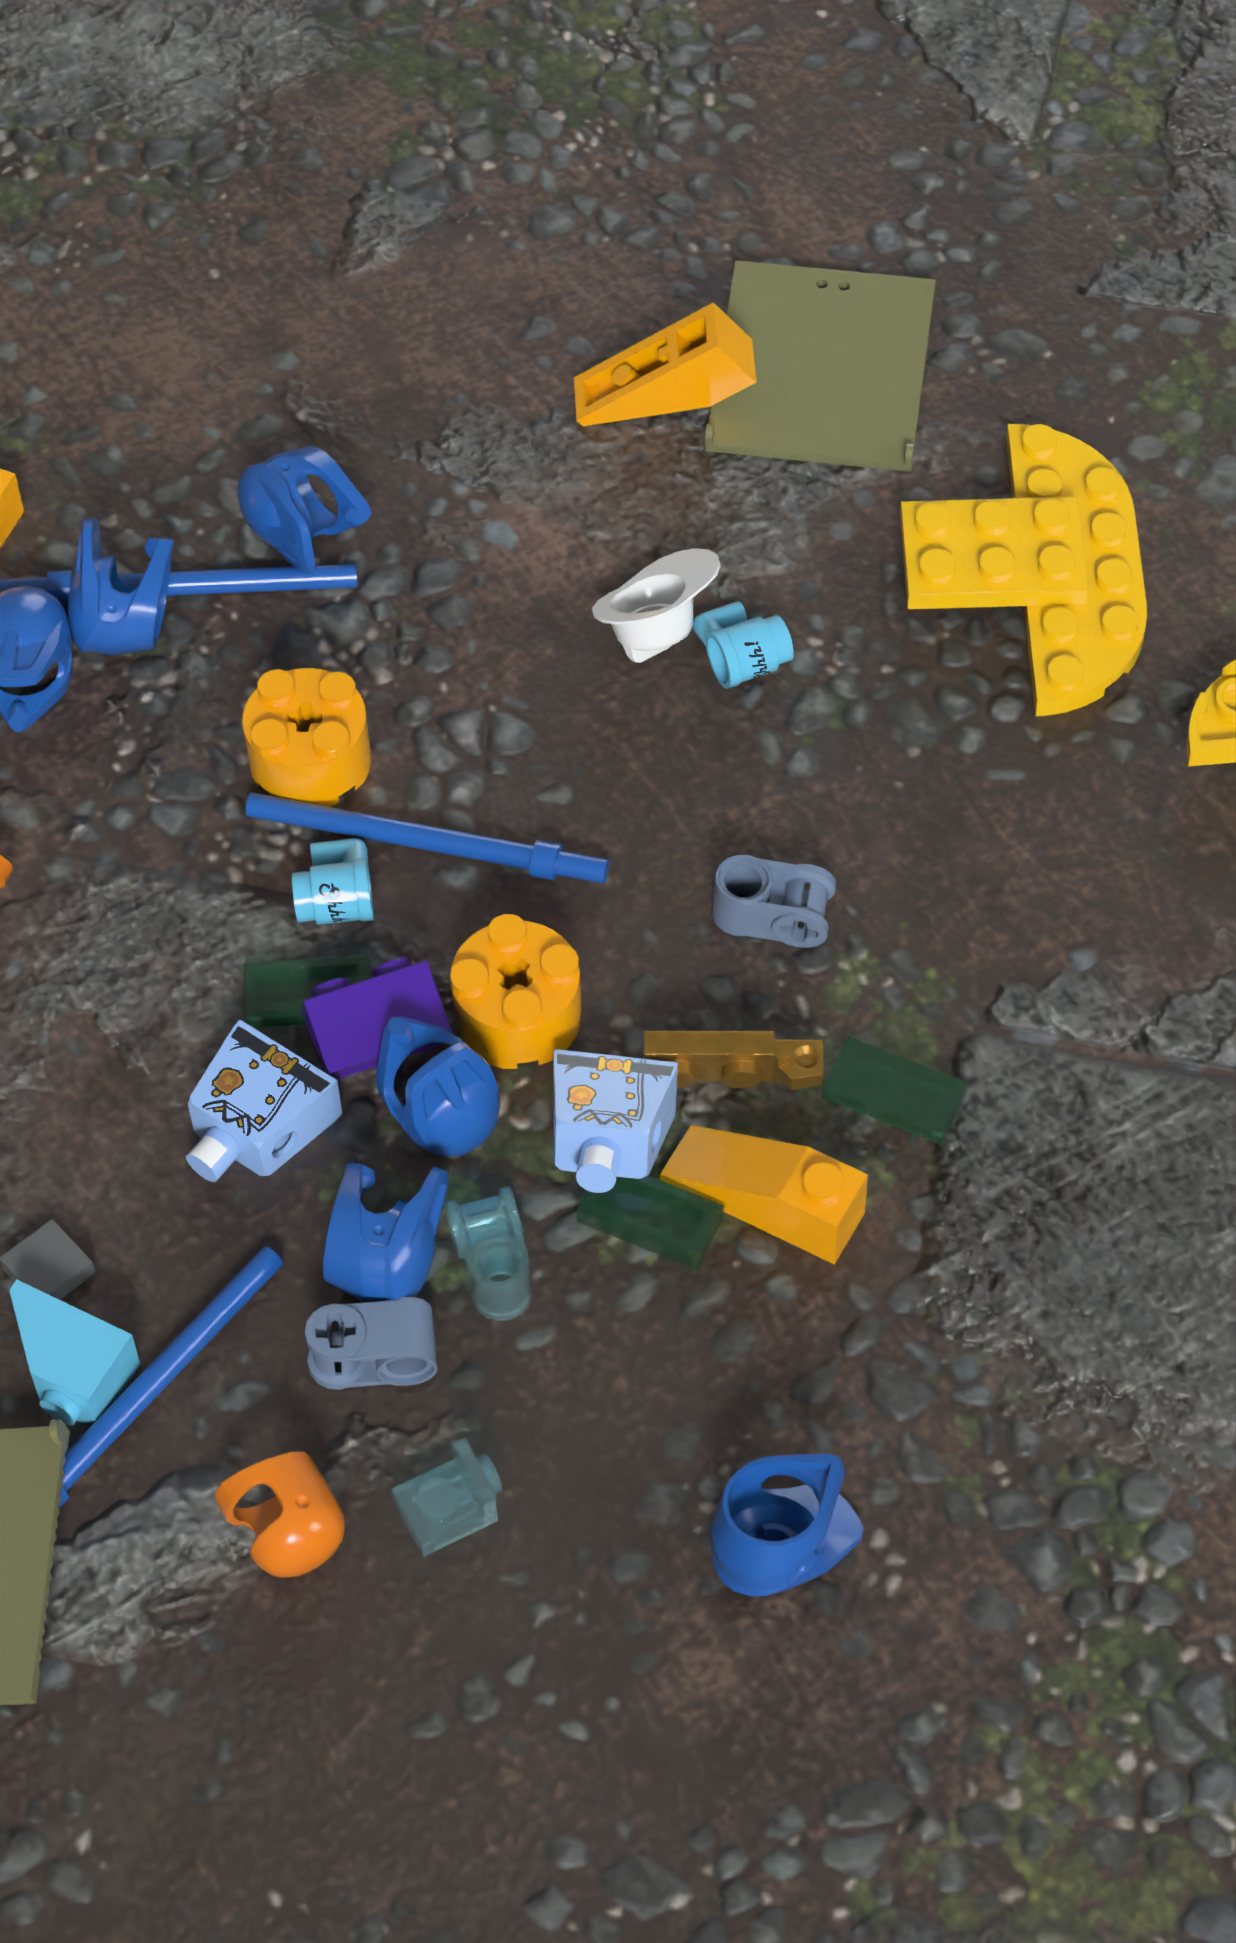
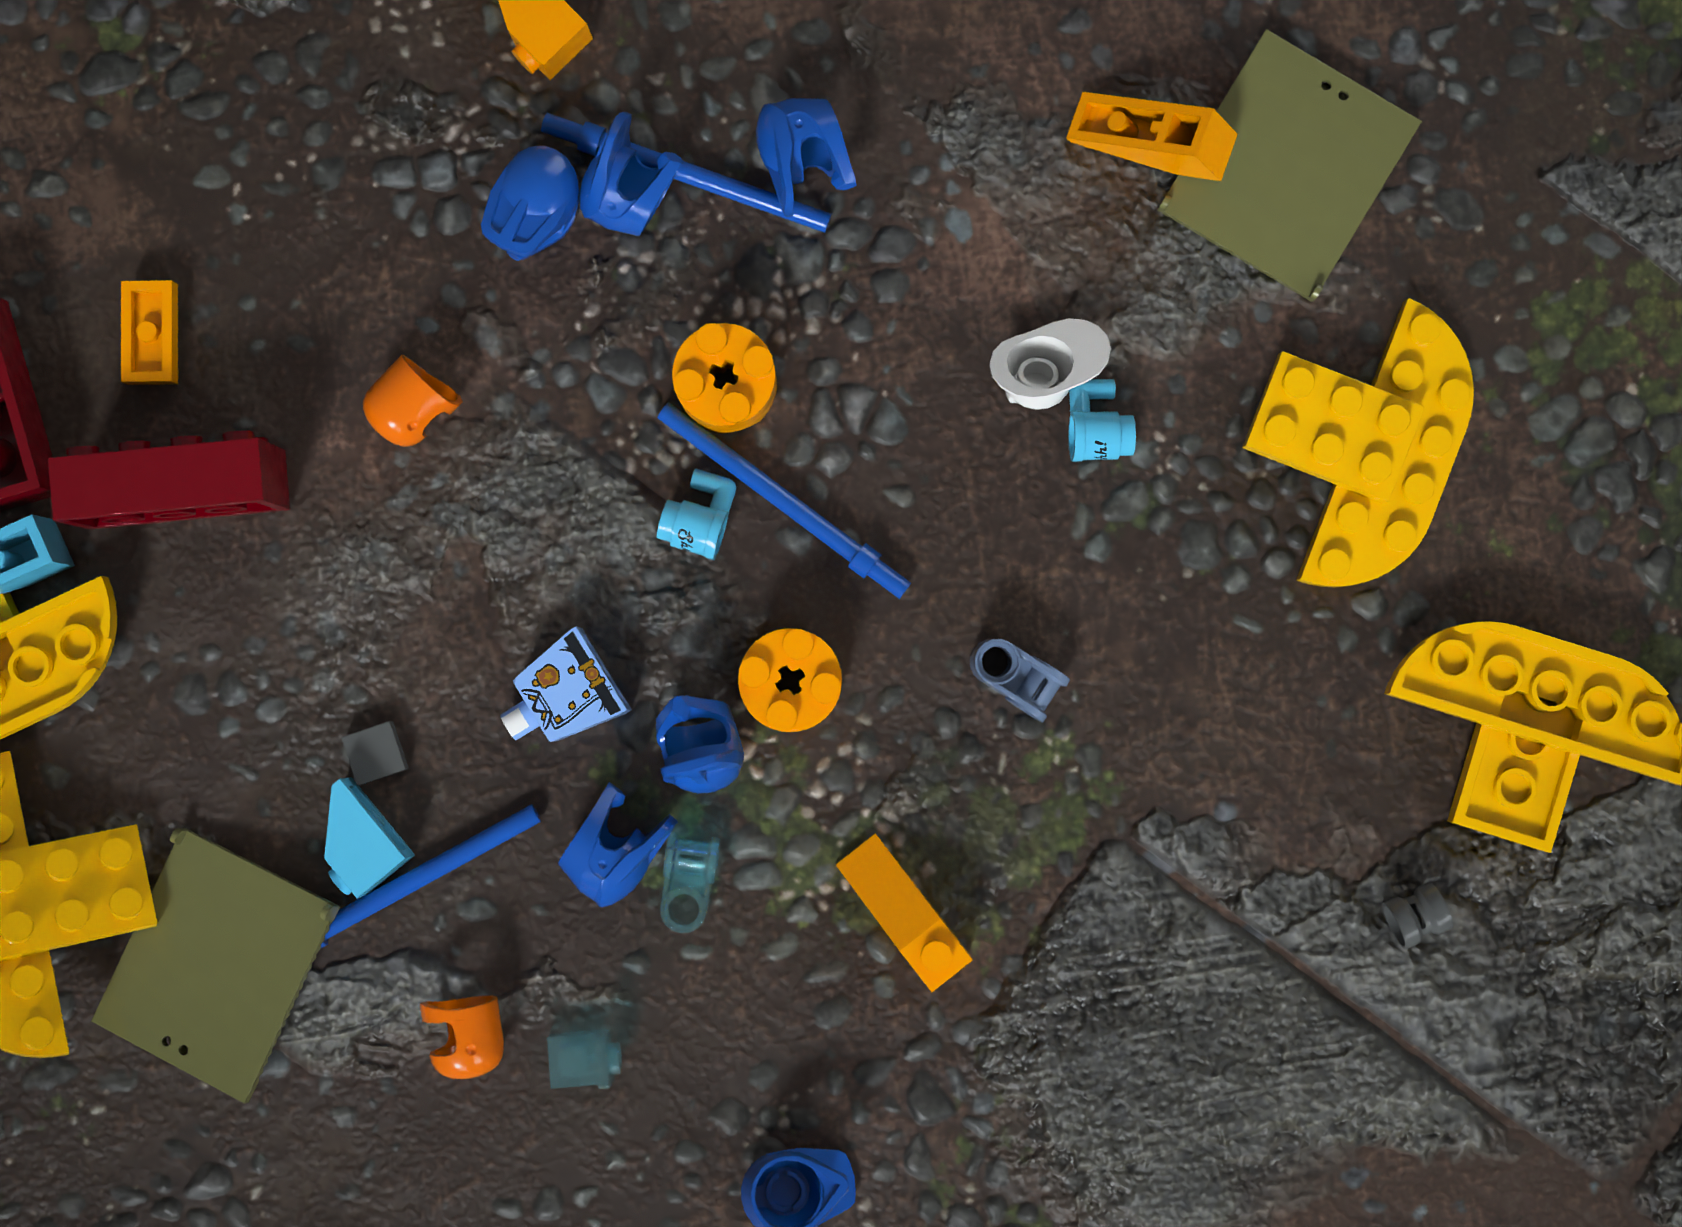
camera: 20 degrees right, 30 degrees up
clear green tile [243,954,372,1028] -> none
dark purple brick [301,957,452,1080] -> none
sand blue piece [305,1297,438,1390] -> none
light blue torso [553,1049,678,1193] -> none
clear green tile [577,1176,725,1270] -> none
pearl gold hinge [643,1031,824,1090] -> none
clear green tile [822,1036,968,1145] -> none

